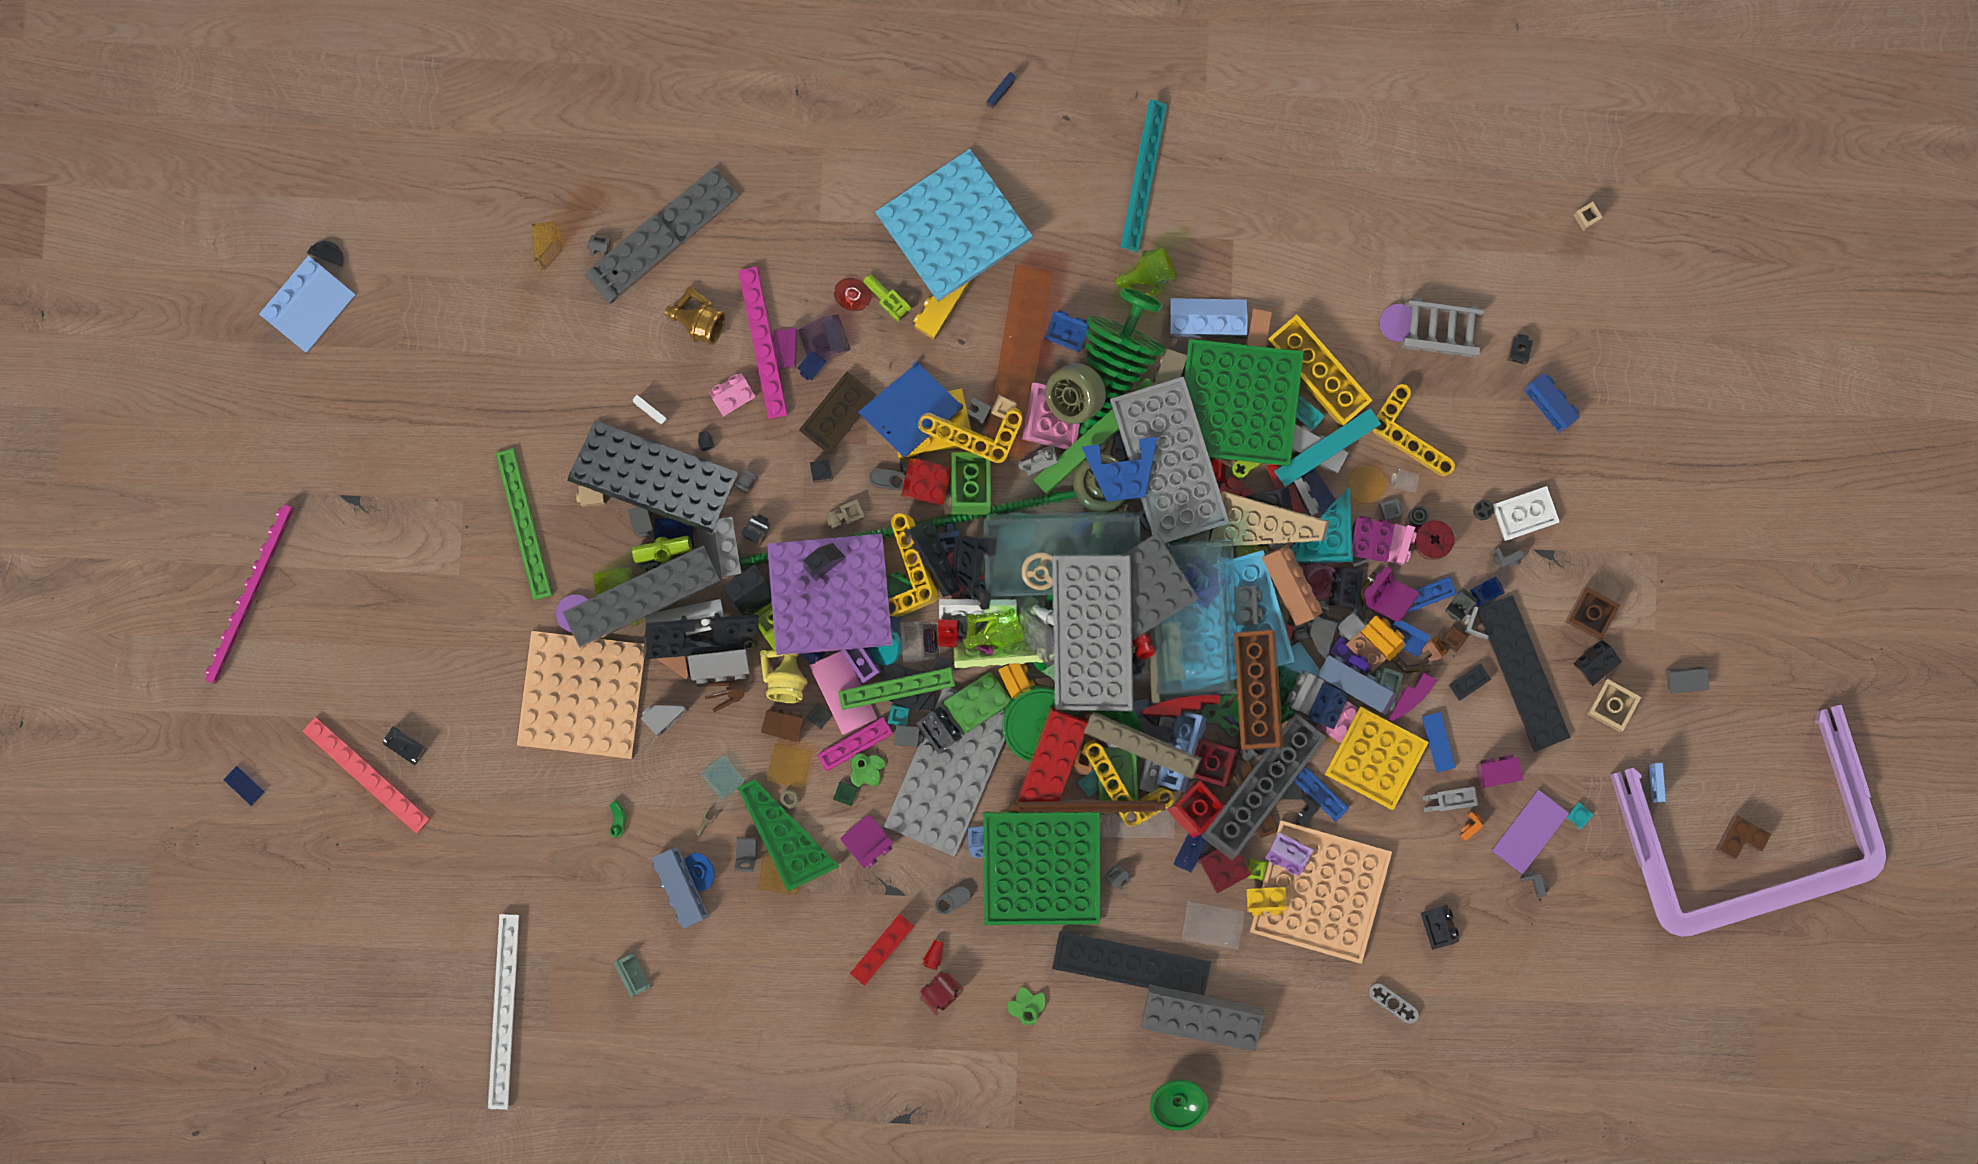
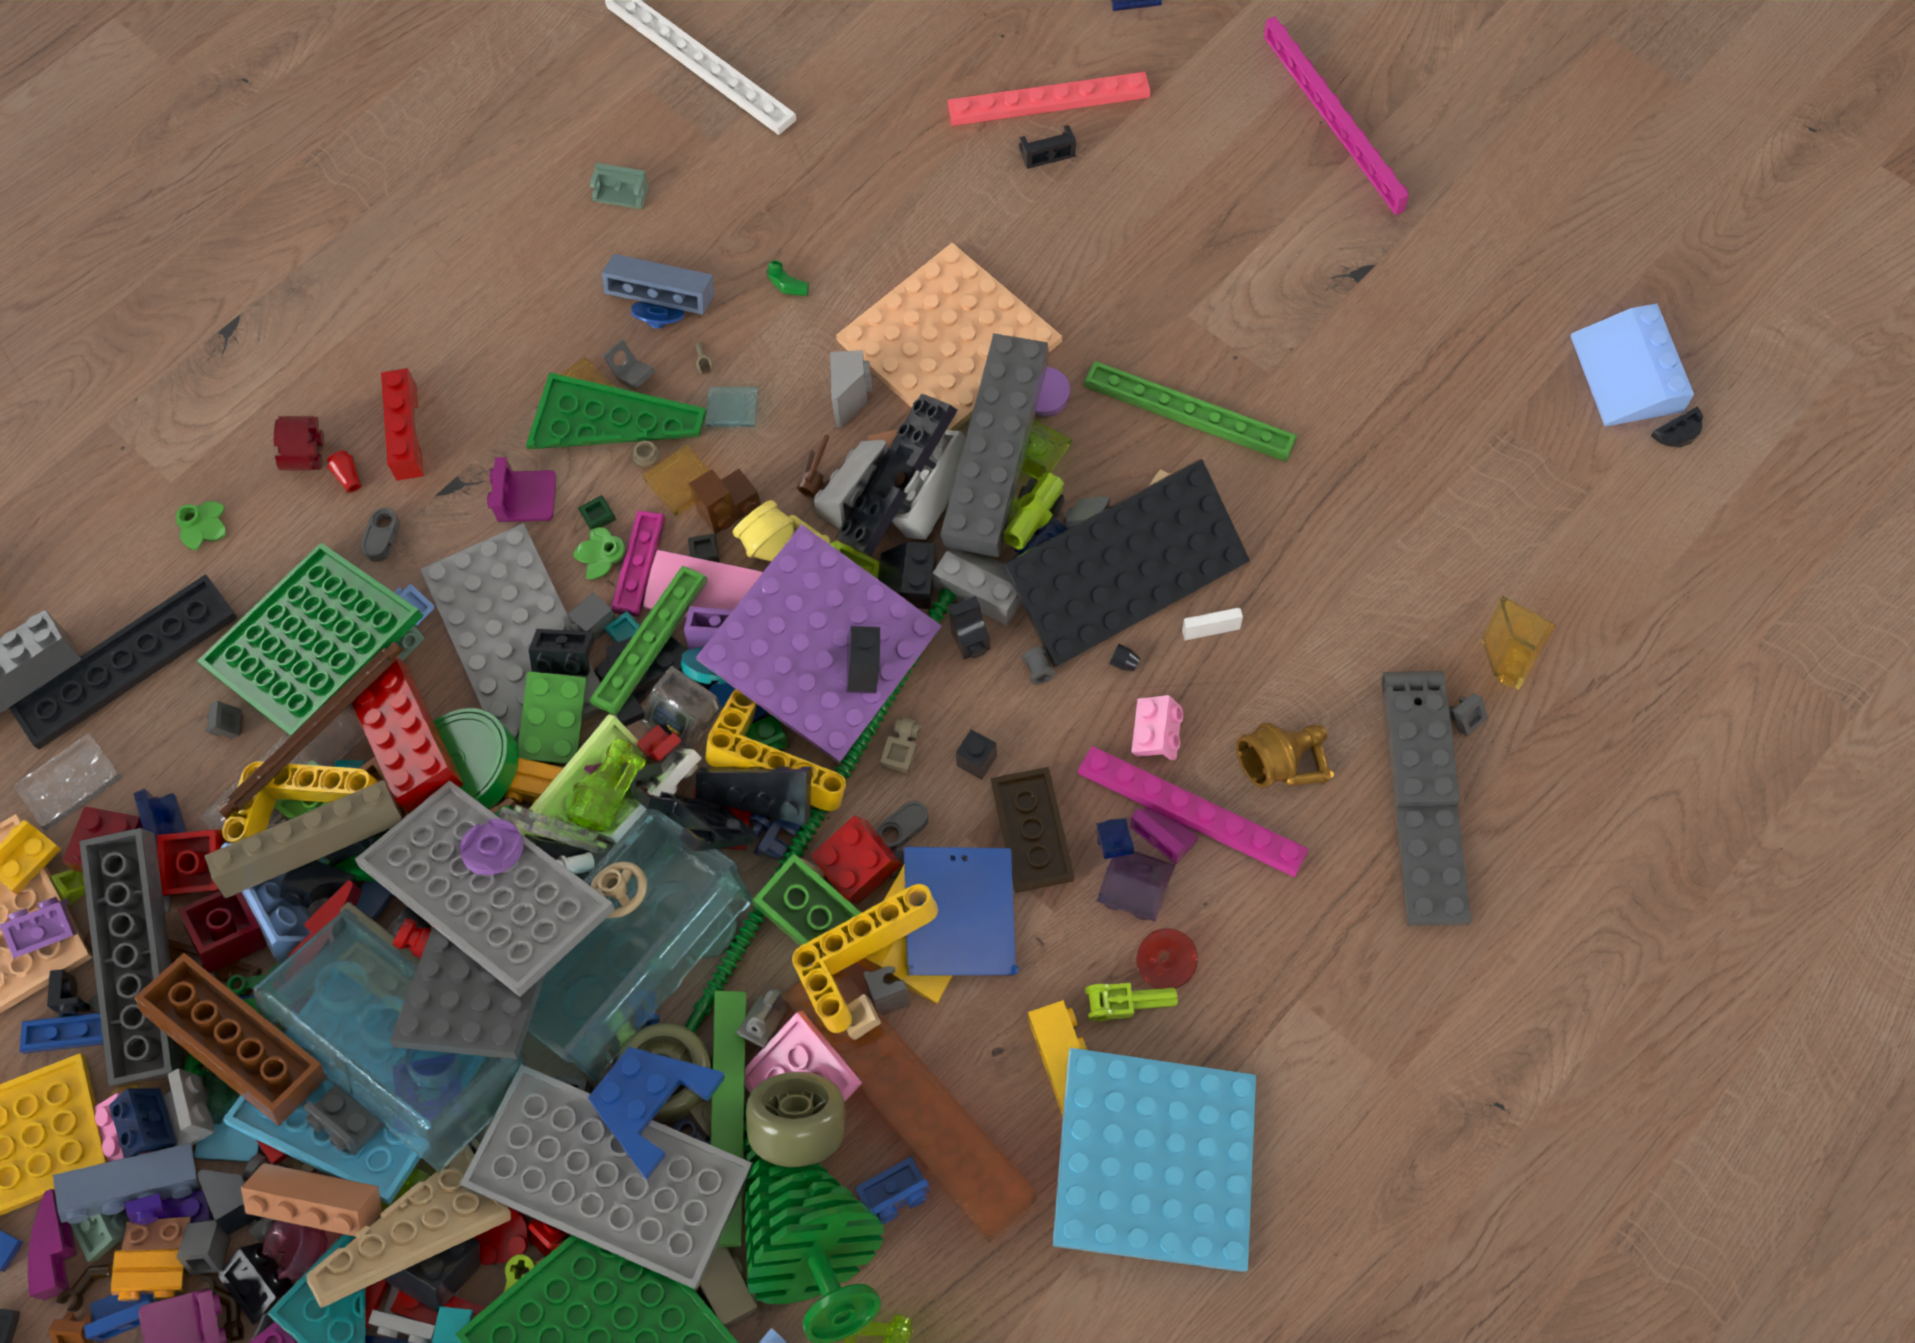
camera: 135 degrees right, 20 degrees down
none -> medium lavender tile [460,819,523,876]

